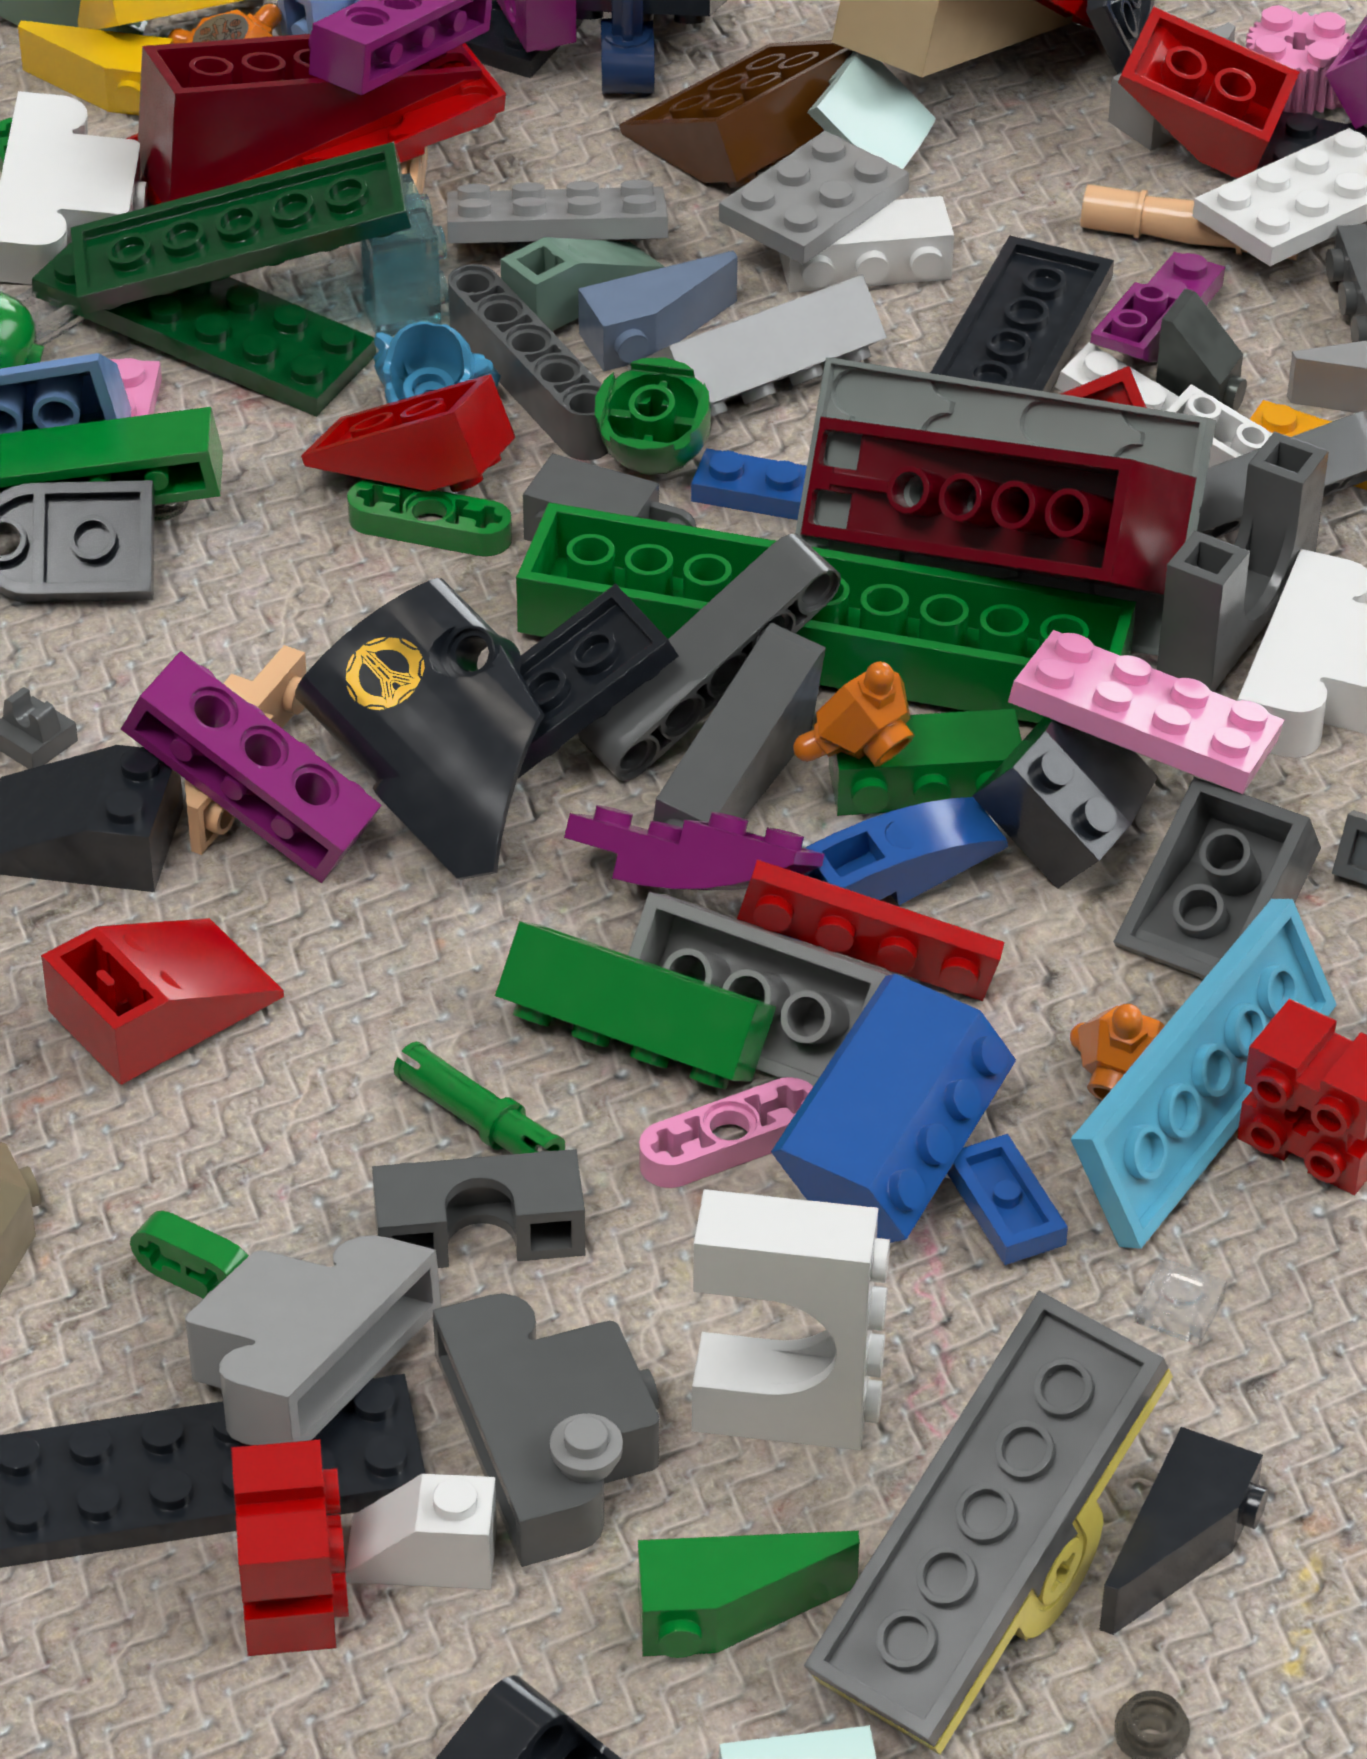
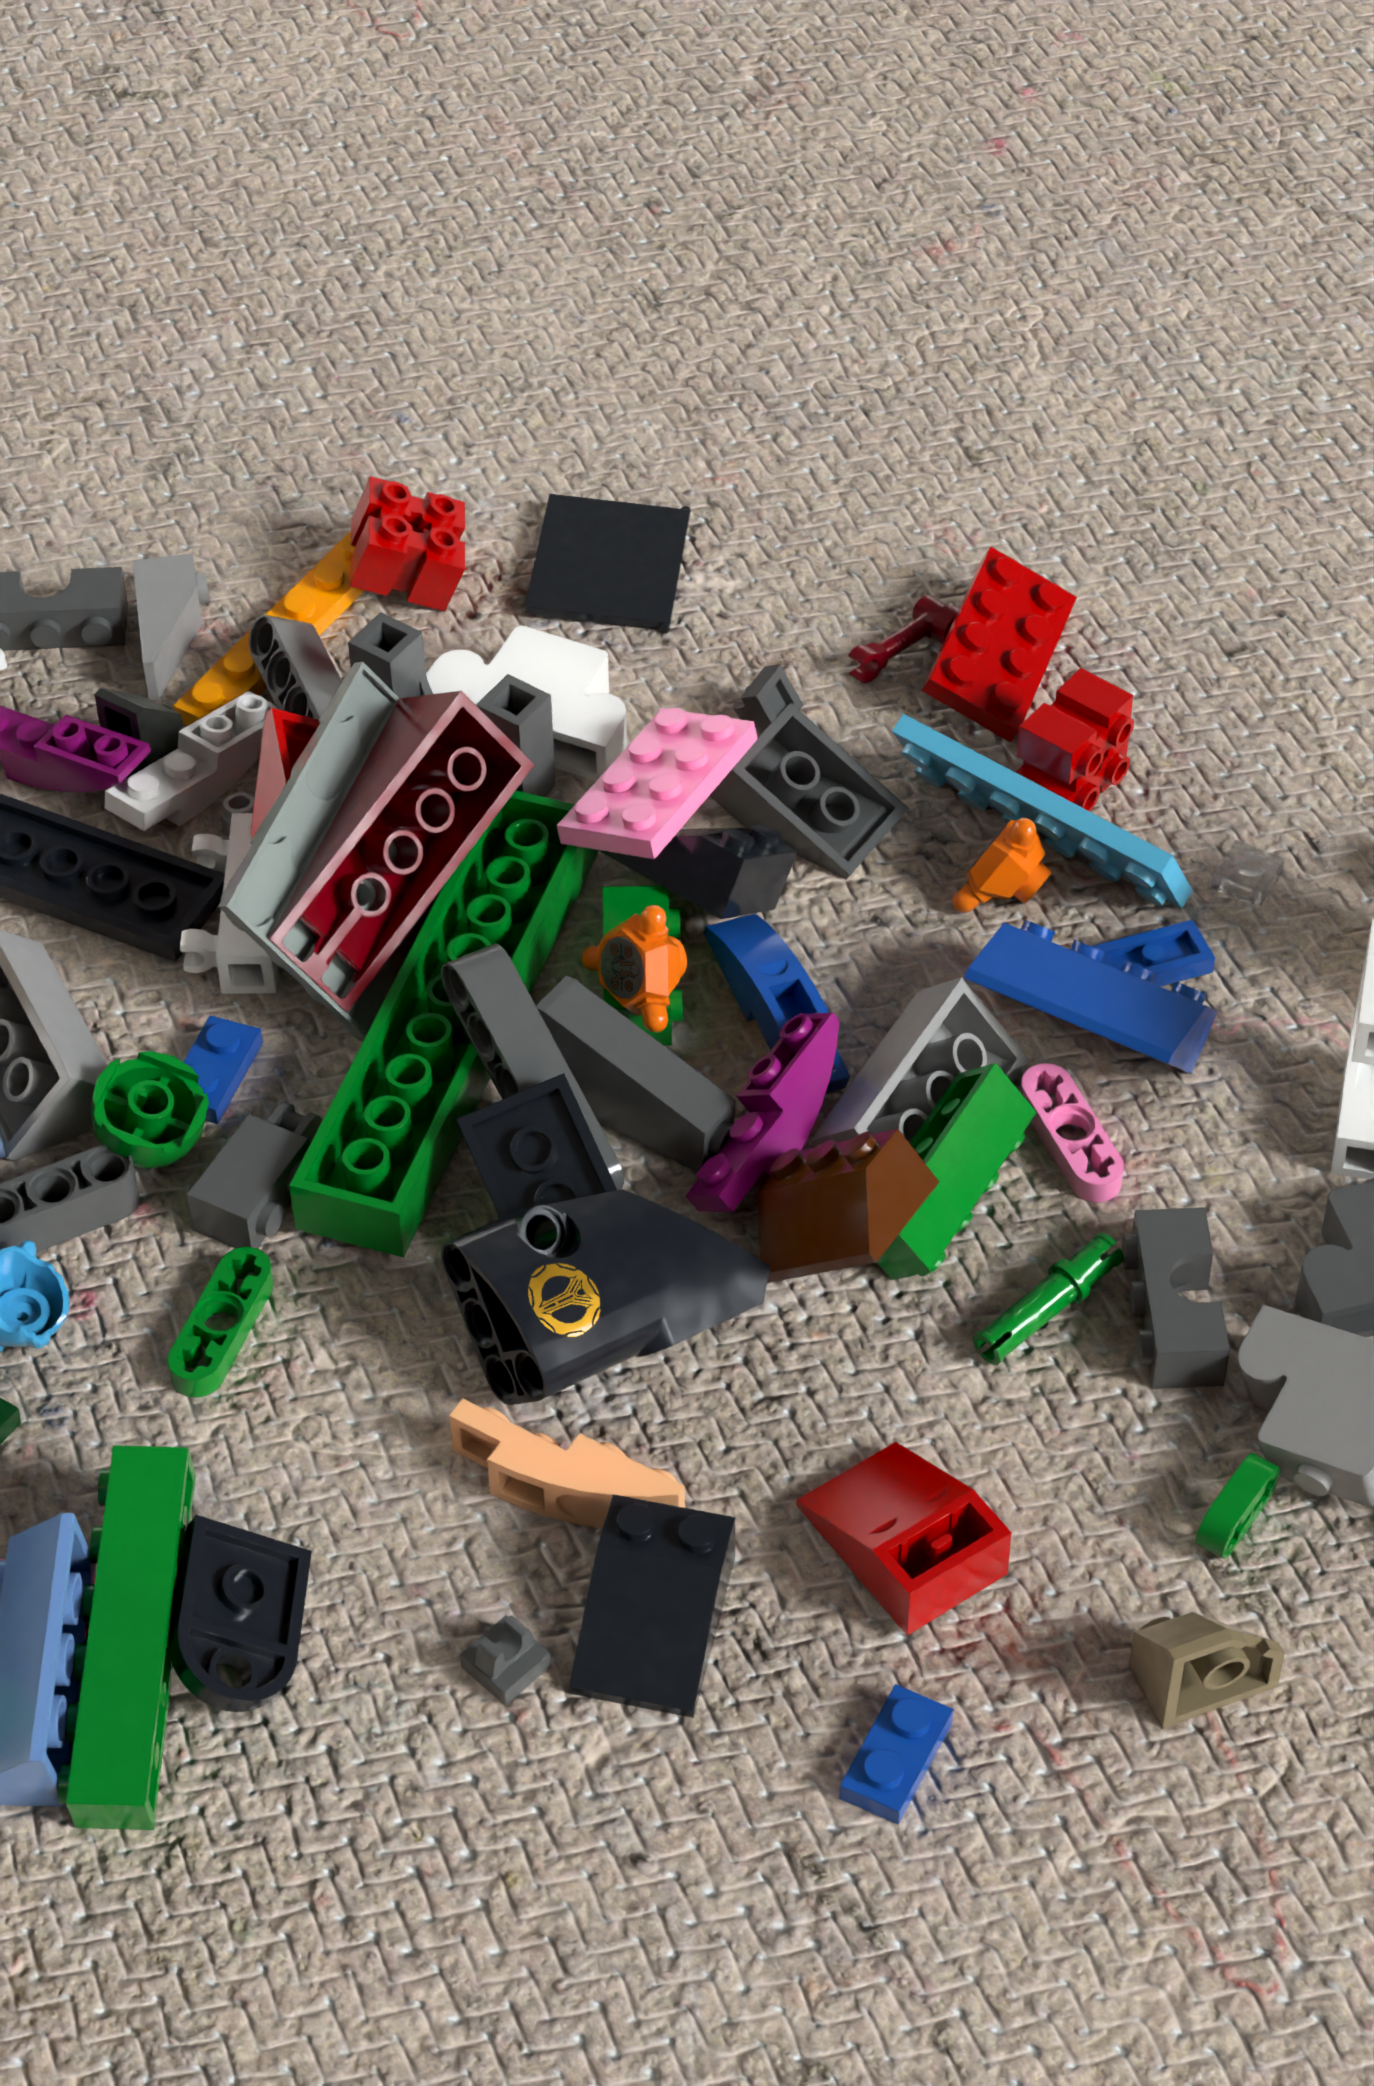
camera: 85 degrees left, 5 degrees up
magenta brick [121,651,382,883] -> none
red slope [301,374,516,492] -> none
red plate [737,859,1005,1001] -> none
none -> reddish brown slope [758,1128,939,1283]

